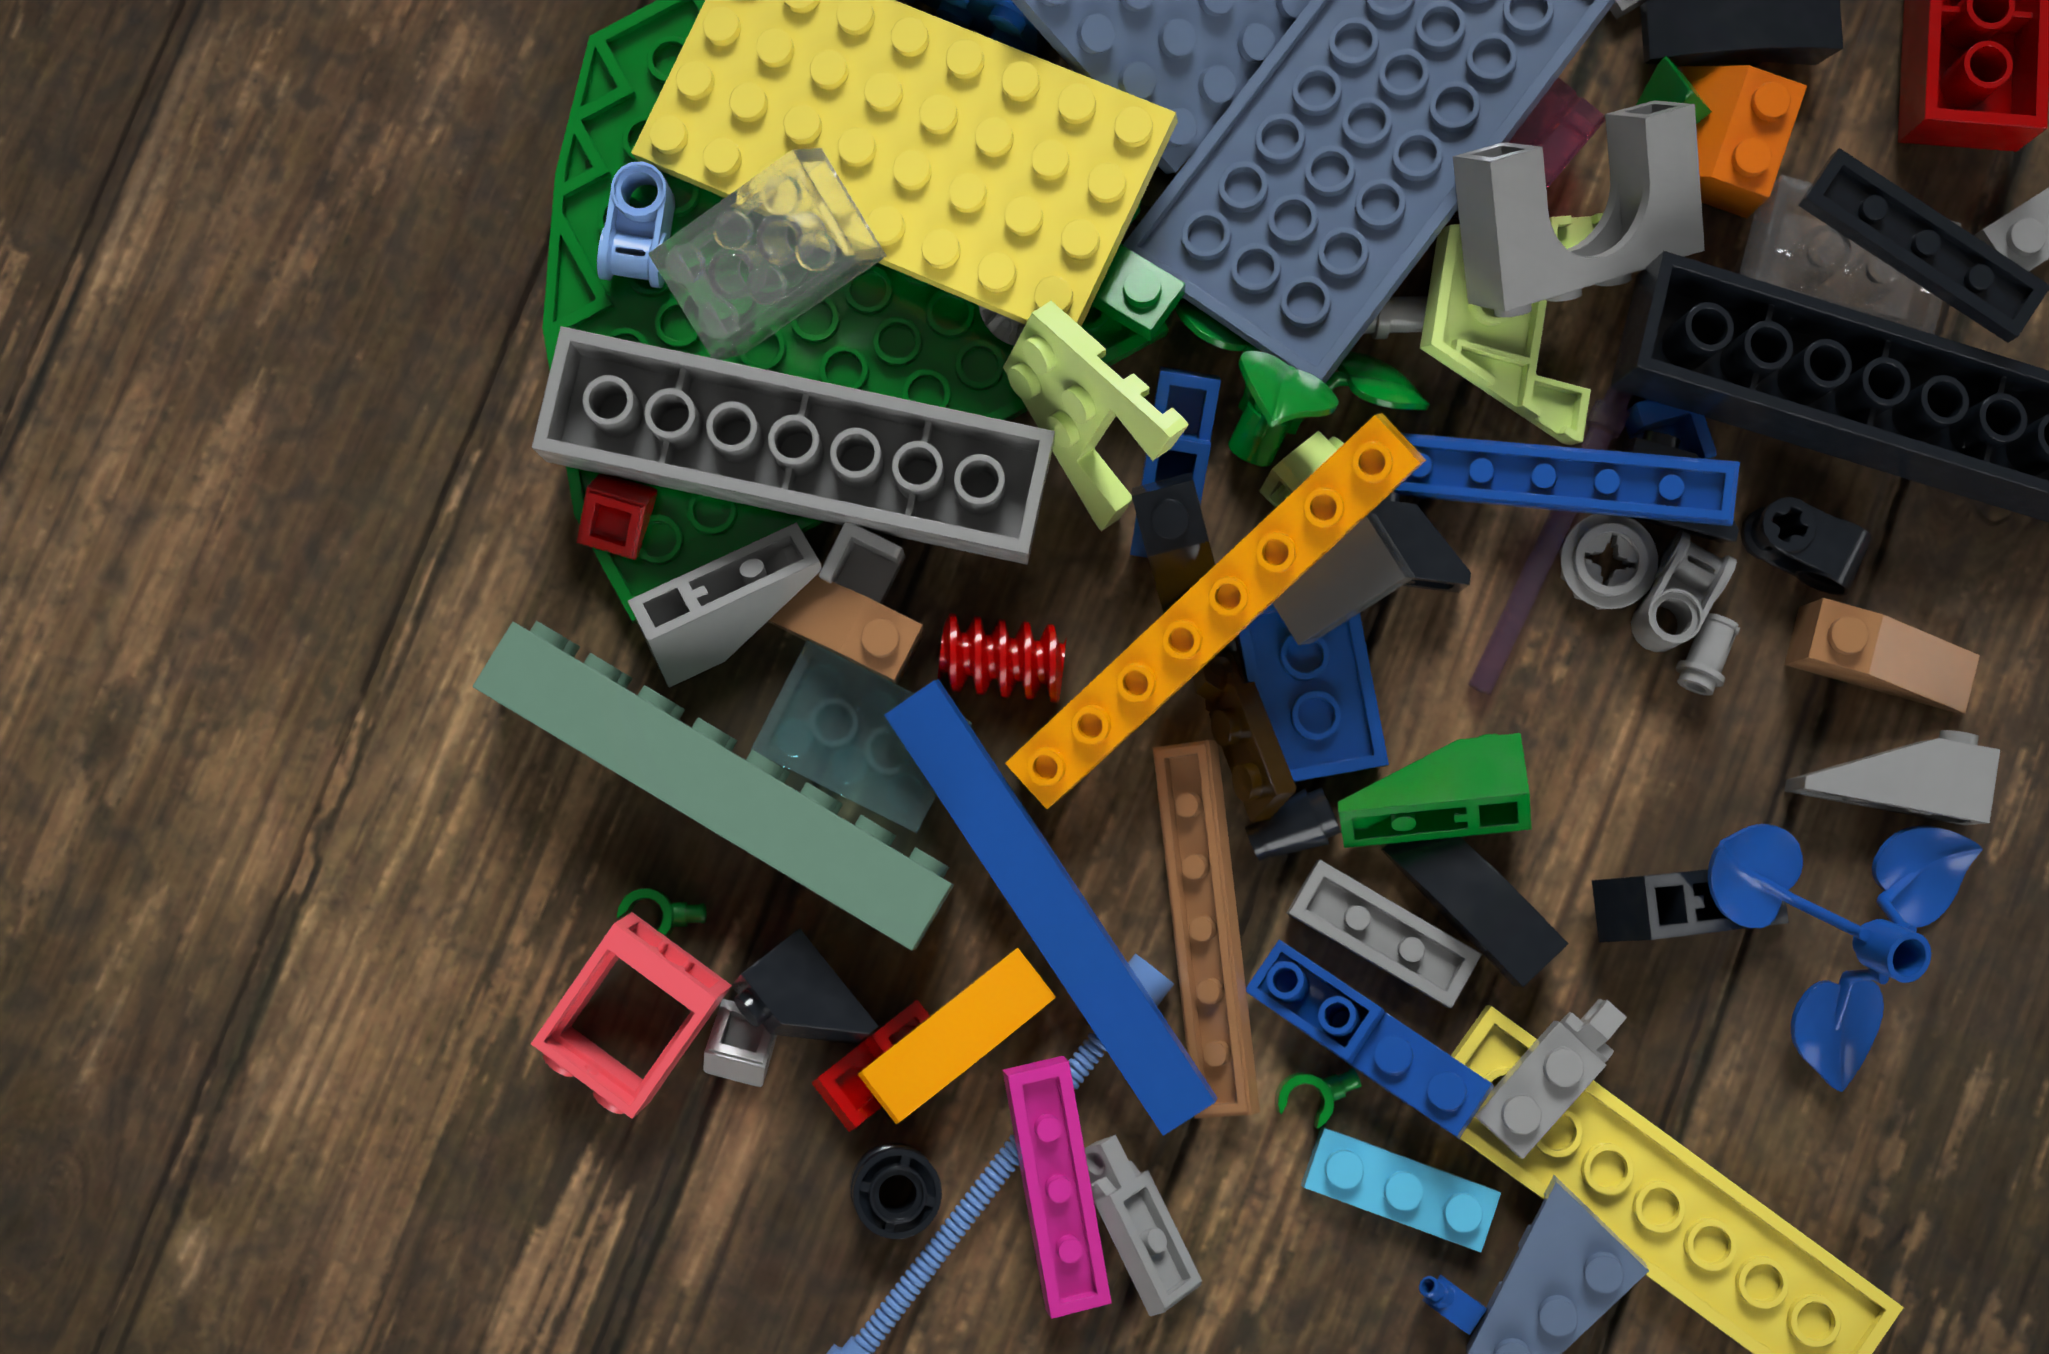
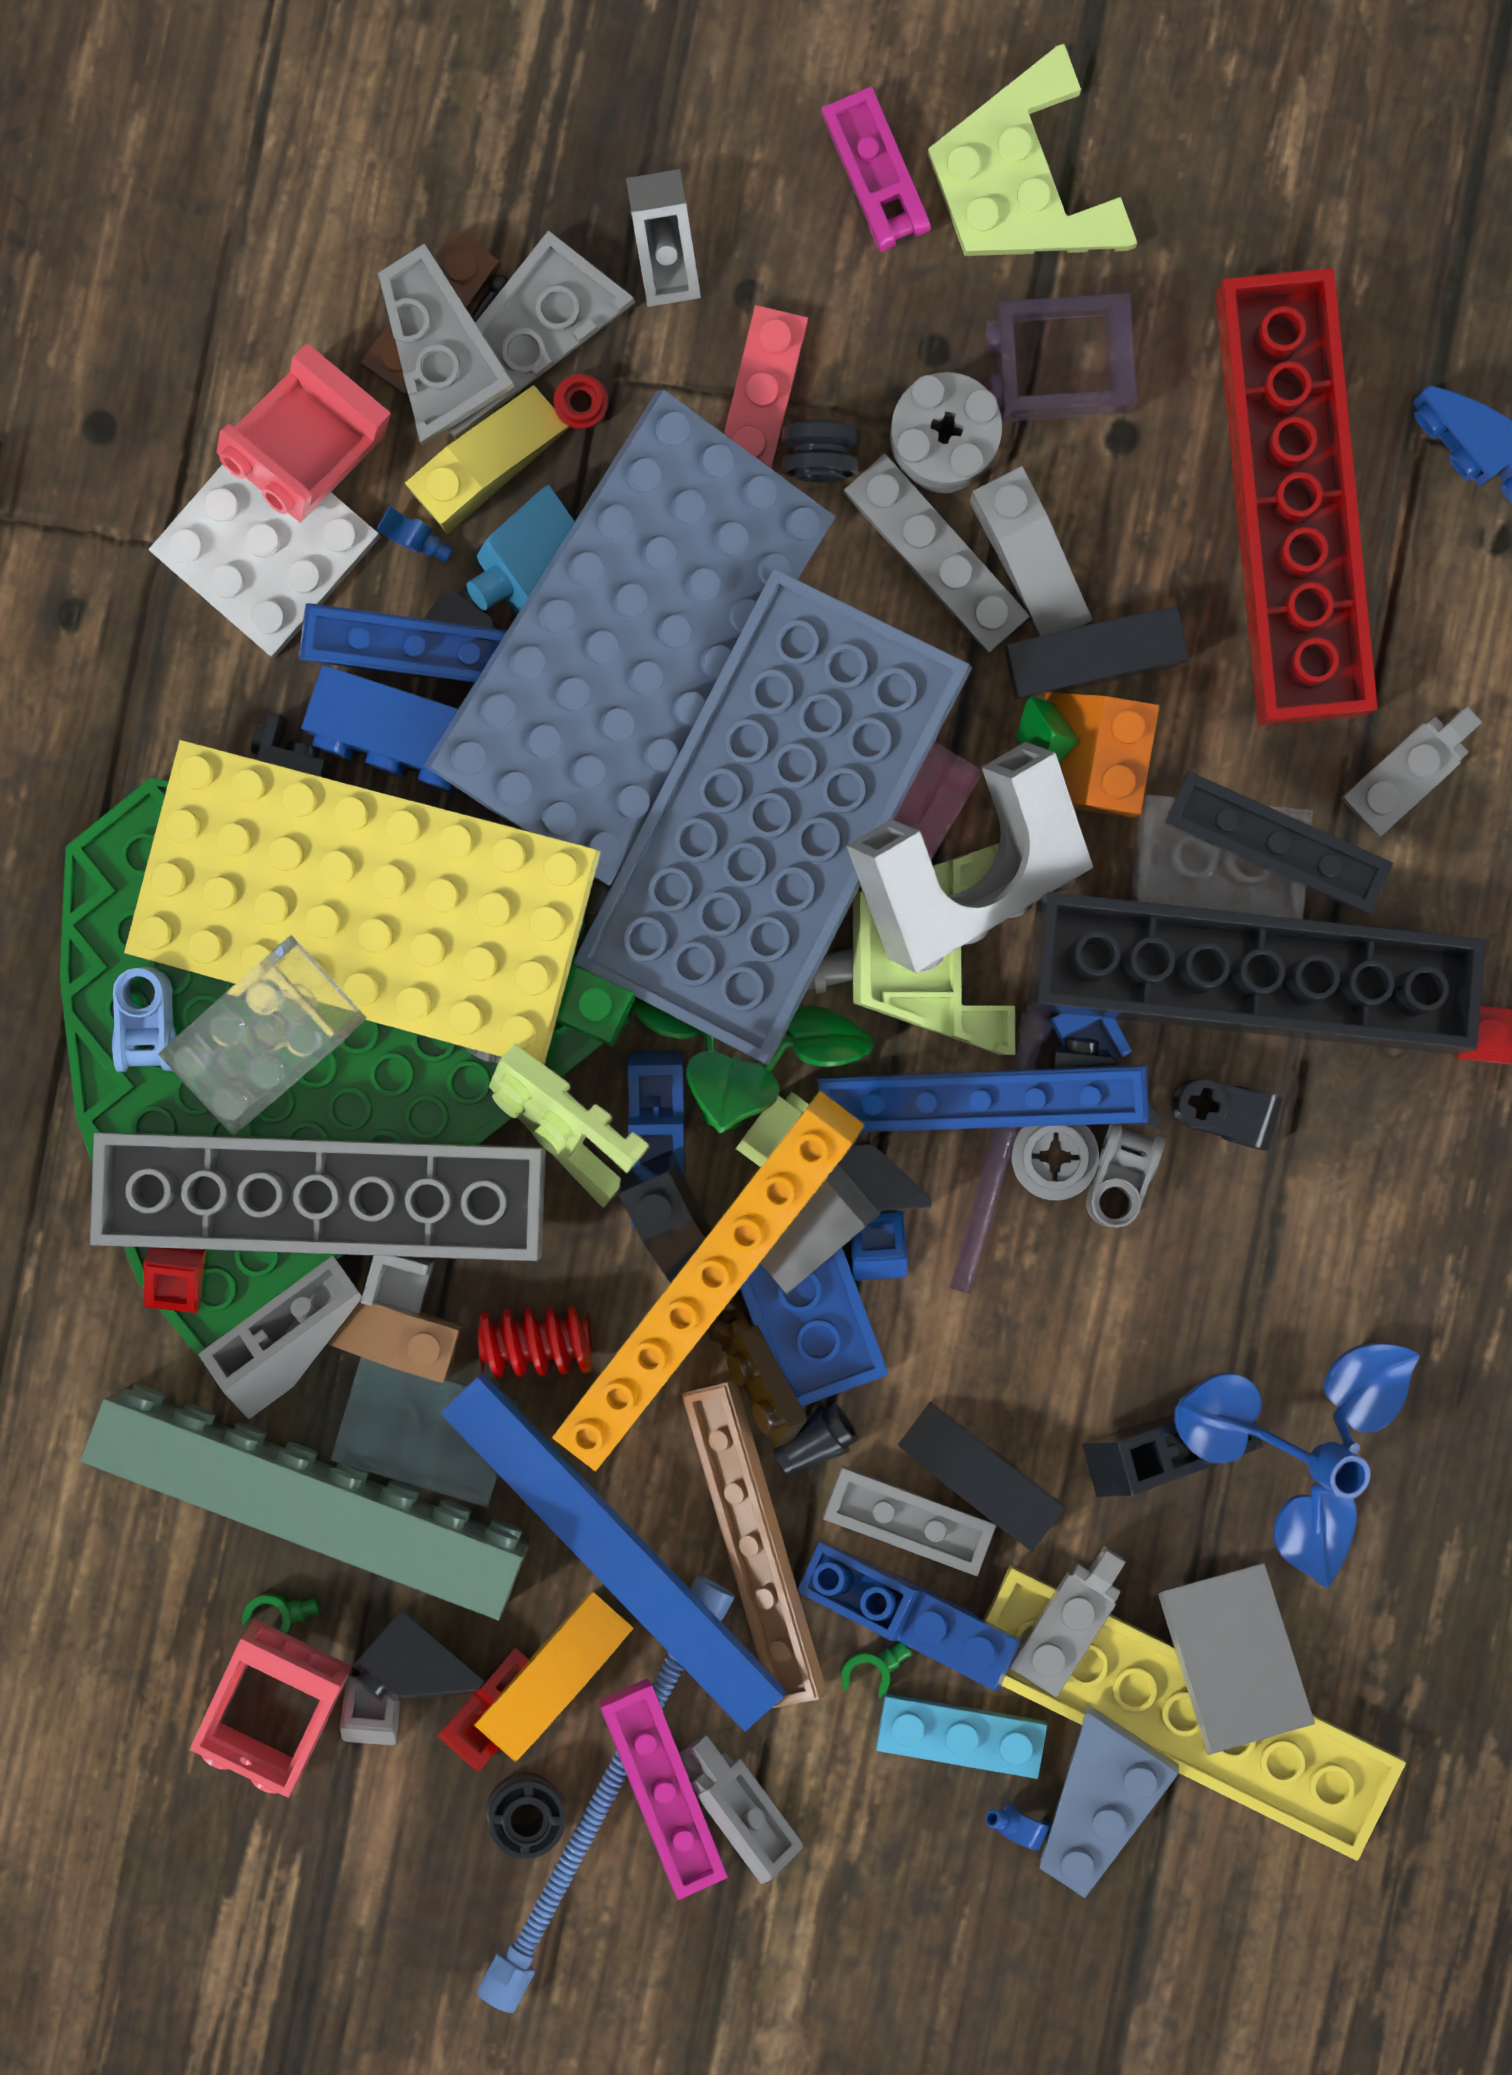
camera: 10 degrees left, 5 degrees up
green slope [1338,733,1532,848] -> none
light grey pin [1676,613,1740,696] -> none
medium nougat slope [1784,598,1980,714] -> none
light grey slope [1784,730,2000,825] -> none
none -> blue slope [851,1211,908,1281]
none -> light grey tile [1158,1563,1315,1755]

